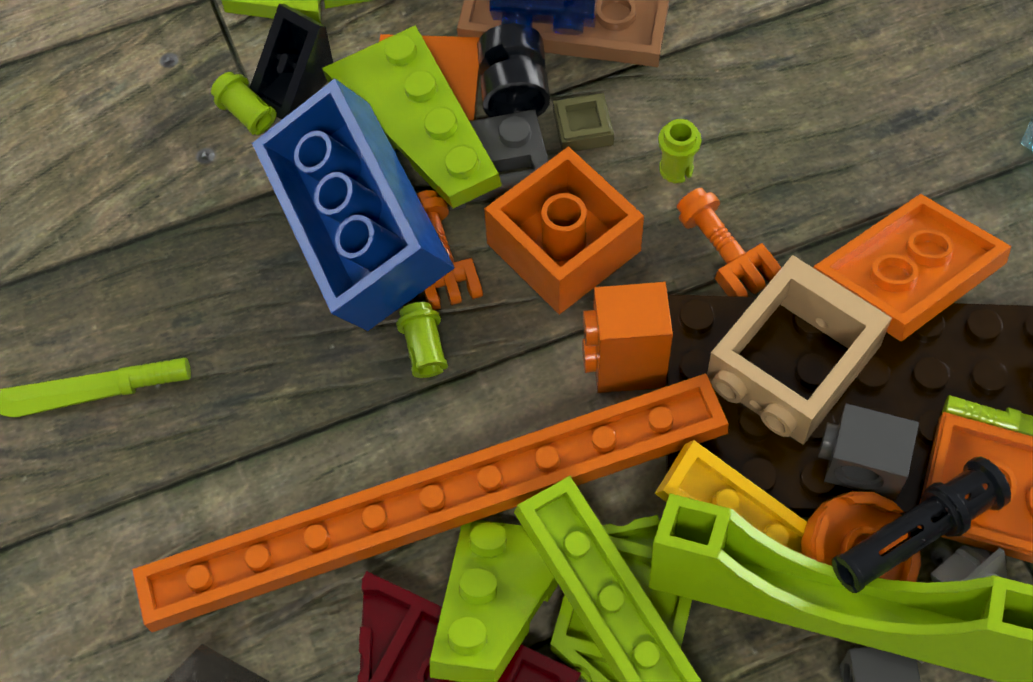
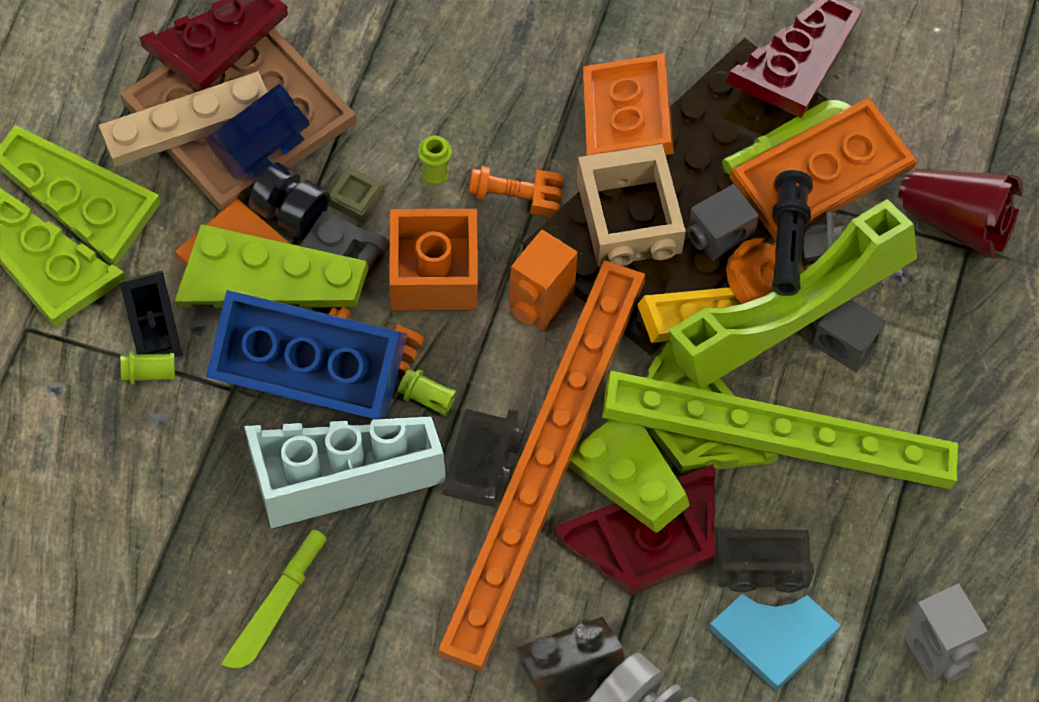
camera: 55 degrees left, 0 degrees up
none -> light aqua wedge [244,417,446,528]
none -> clear smoke bracket [442,409,524,508]

